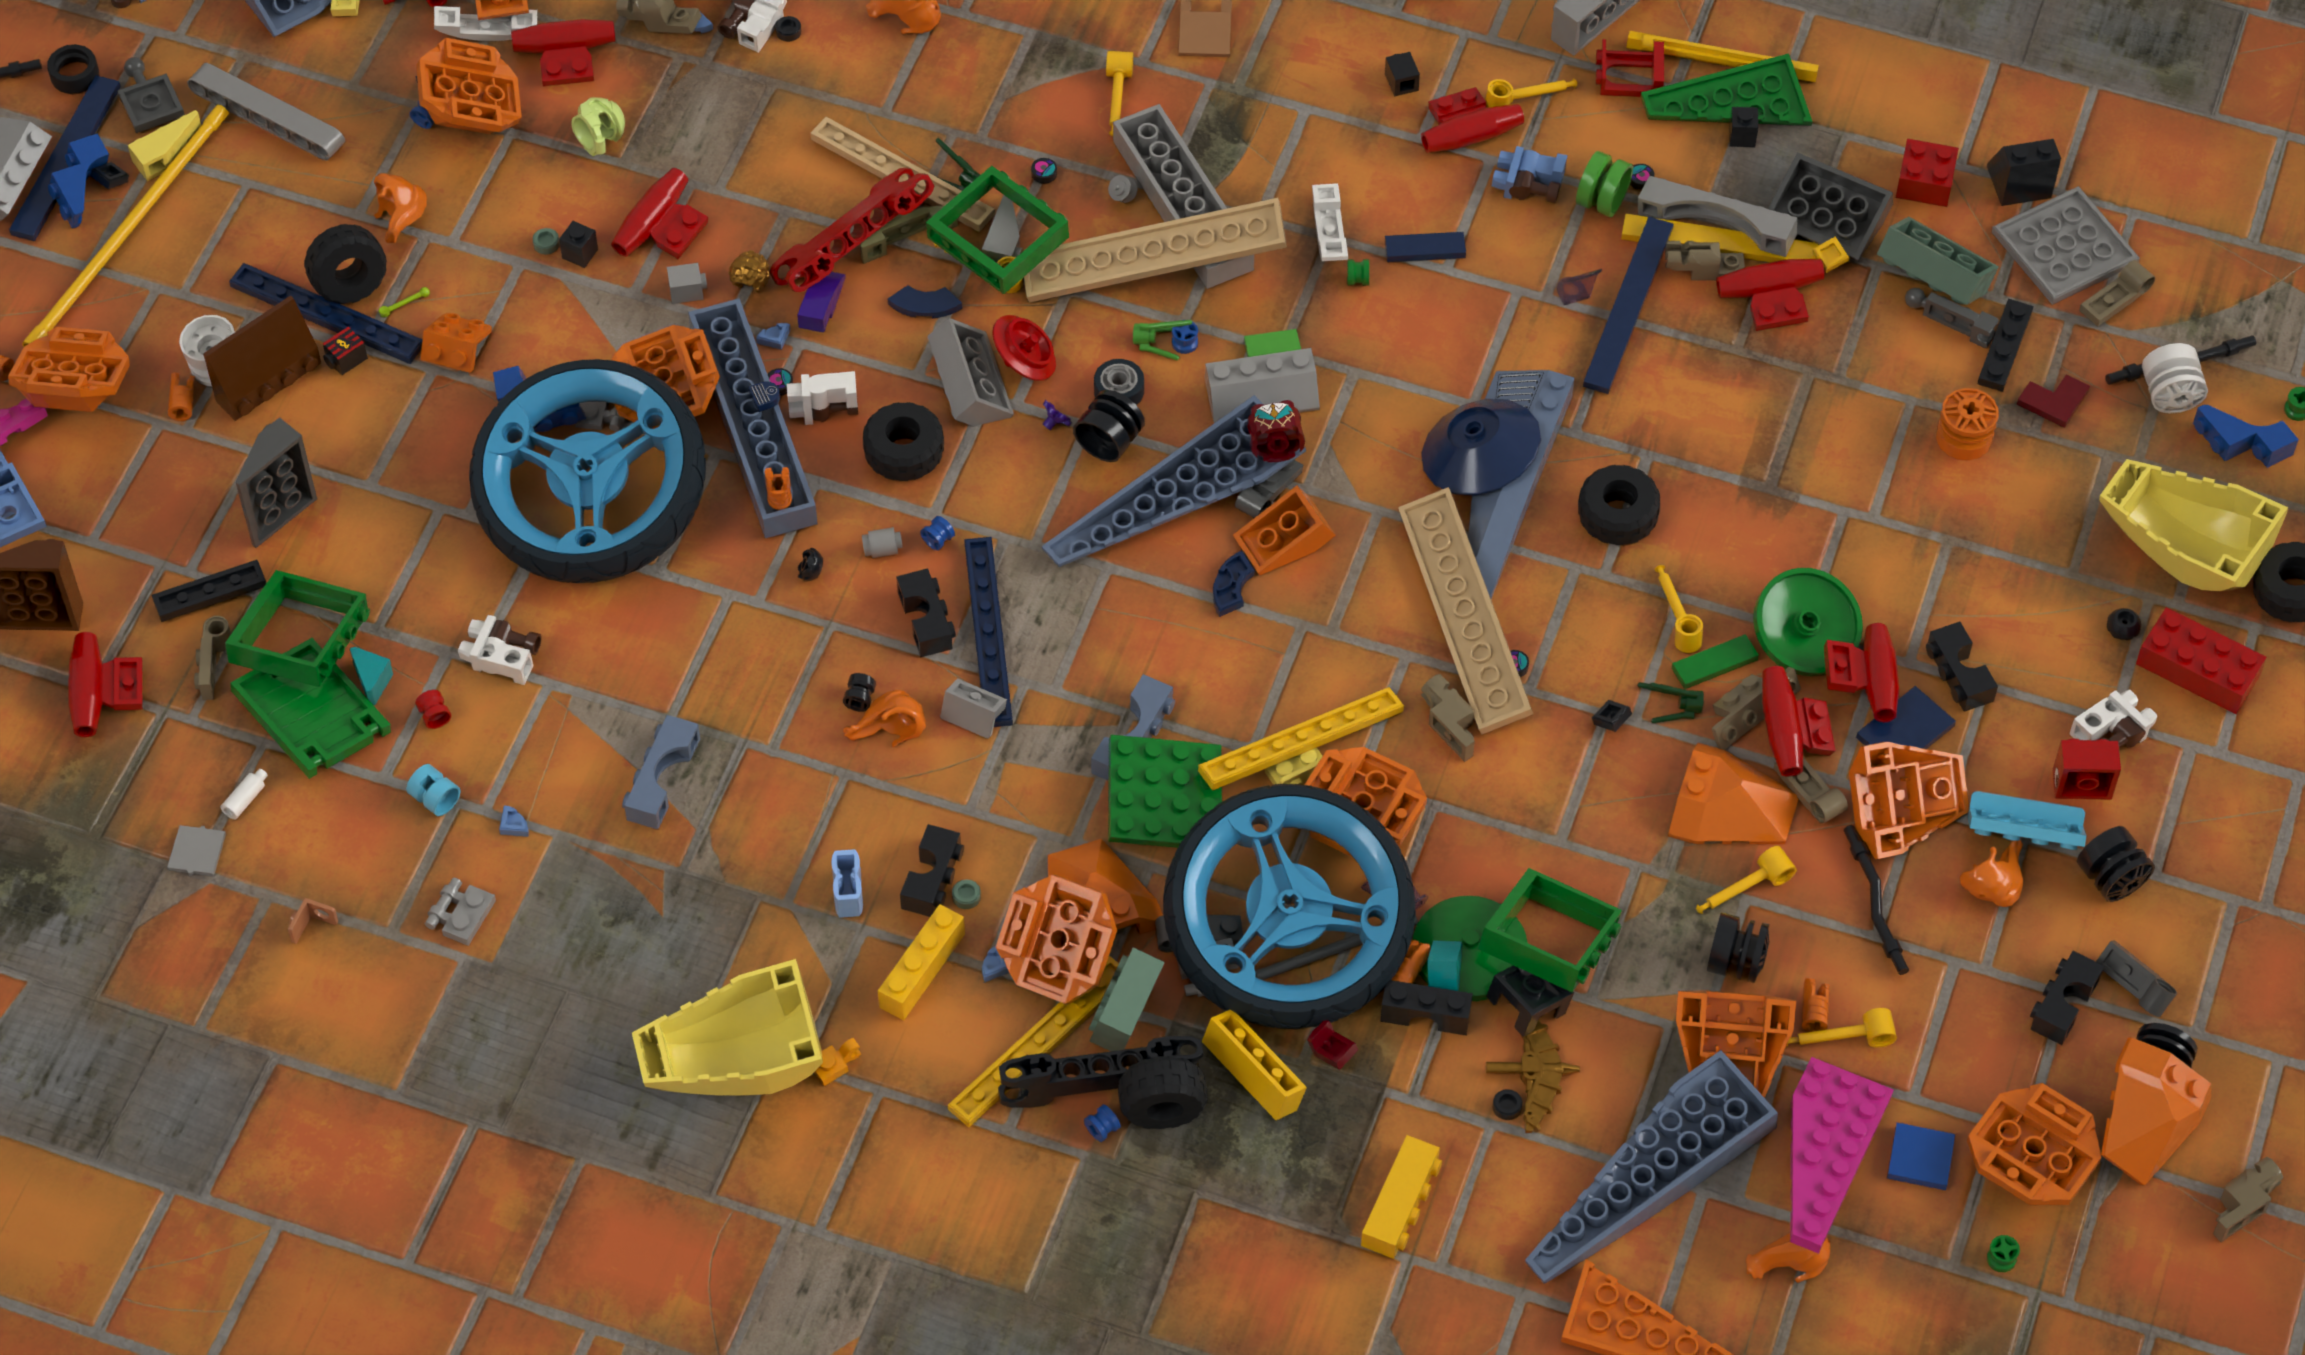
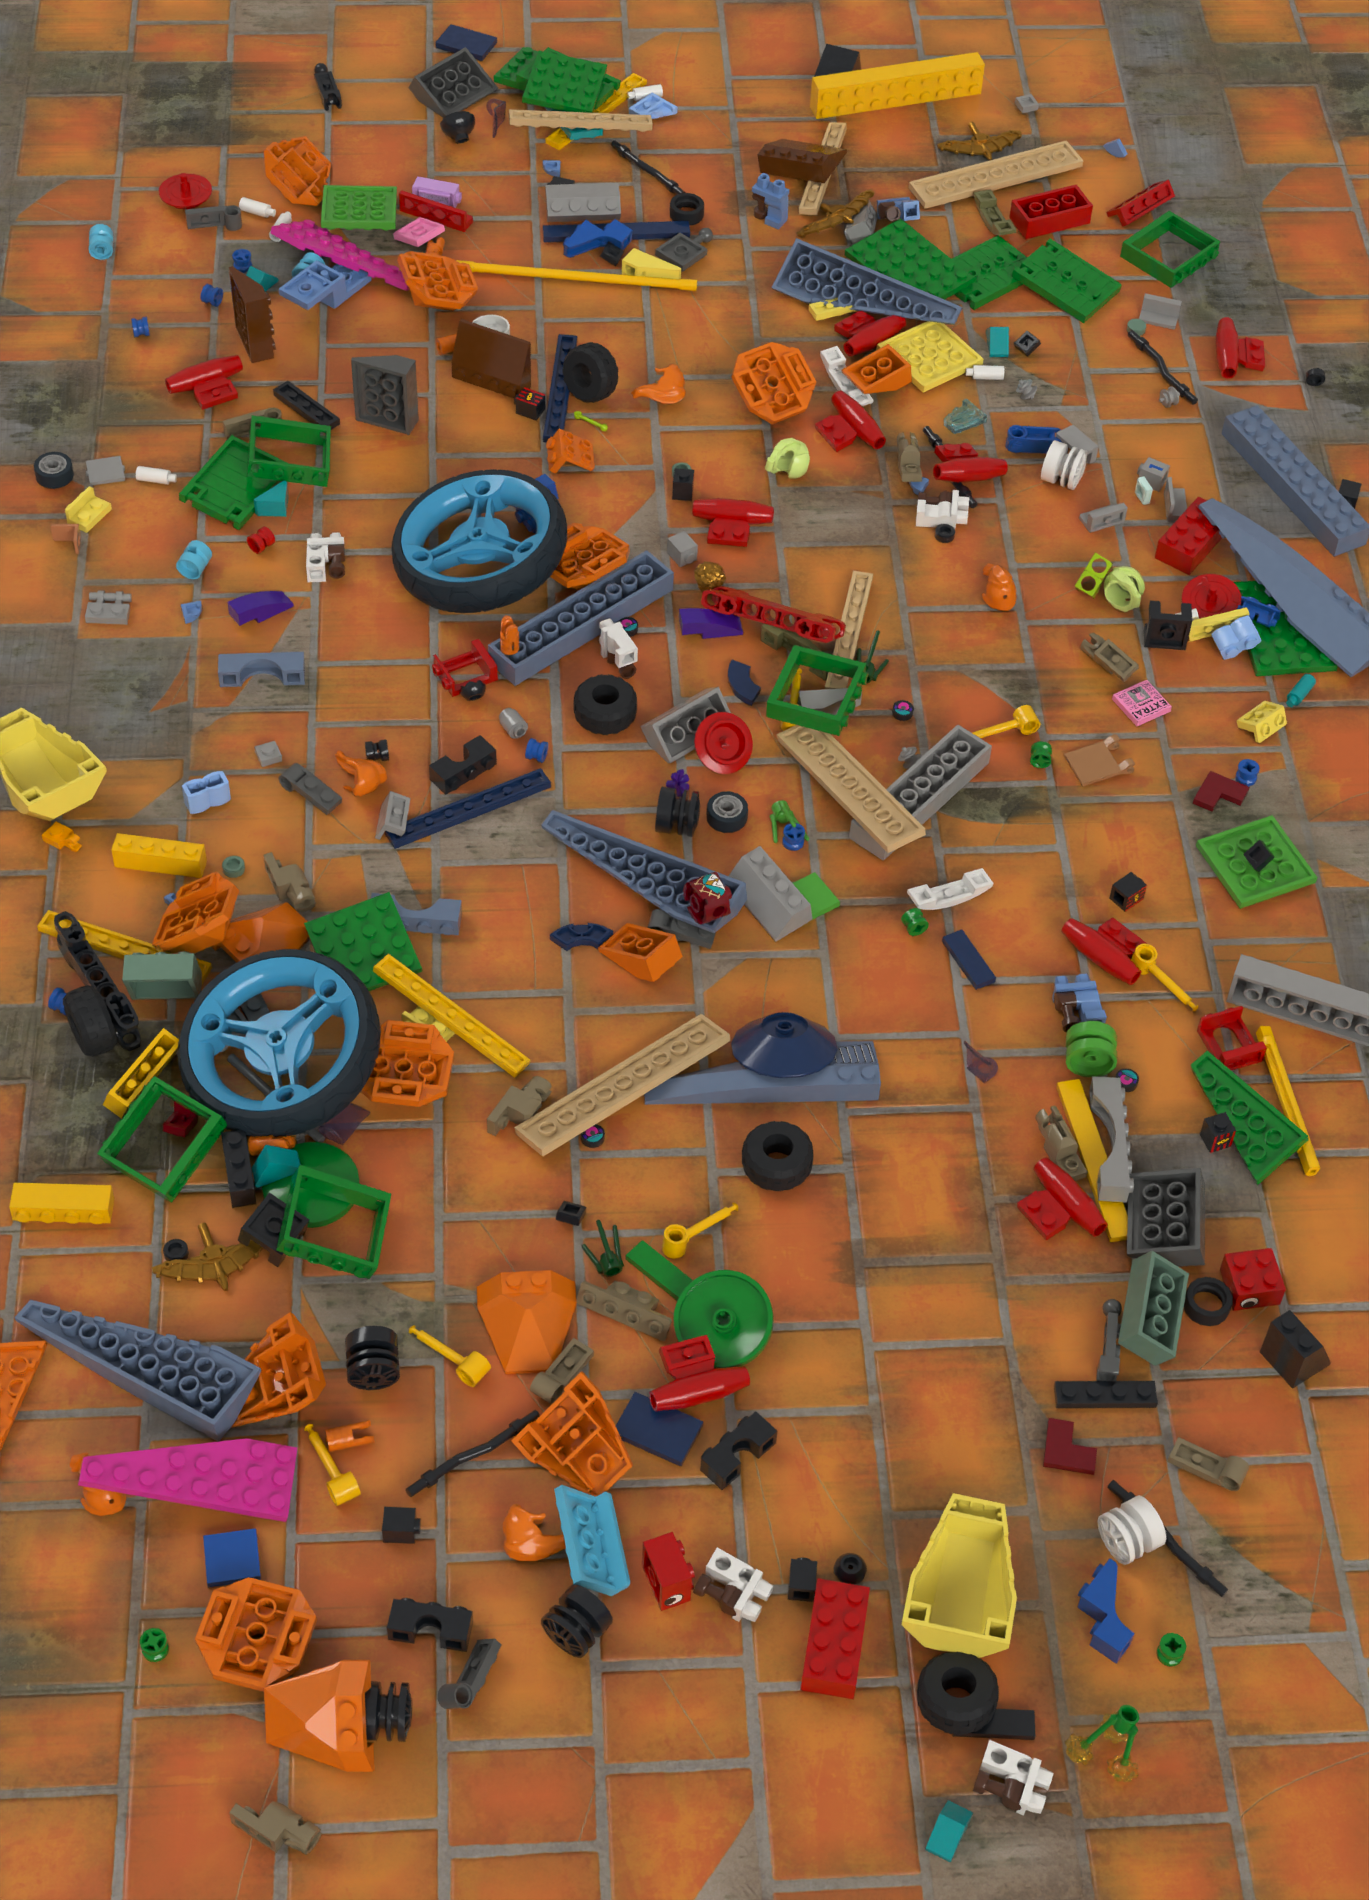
camera: 65 degrees right, 5 degrees down
light grey beam [187,63,345,161] -> none
dark blue tile [748,381,780,412] -> none
medium blue tile [756,323,791,350] -> none
black arch [900,824,964,917] -> none
dark blue tile [1583,216,1674,394] -> none
red plate [1762,666,1836,777] -> none
yellow tile [1813,236,1849,273] -> none
orange wheel [1936,388,1999,461] -> none
light grey tile [1992,186,2140,305] -> none
none -> black wheel [34,452,74,489]
none -> light yellow bracket [65,486,112,533]
none -> green window [97,1076,227,1203]
none -> dark purple slope [227,591,294,626]
none -> light grey plate [254,741,282,767]
none -> dark tan plate [264,852,316,912]
none -> dark grey plate [278,763,342,815]
none -> black brick [382,1507,421,1544]
none -> red panel [432,638,498,697]
none -> black brick [787,1558,817,1602]
none -> green wheel [1030,741,1052,768]
none -> black tyre [1184,1277,1233,1326]

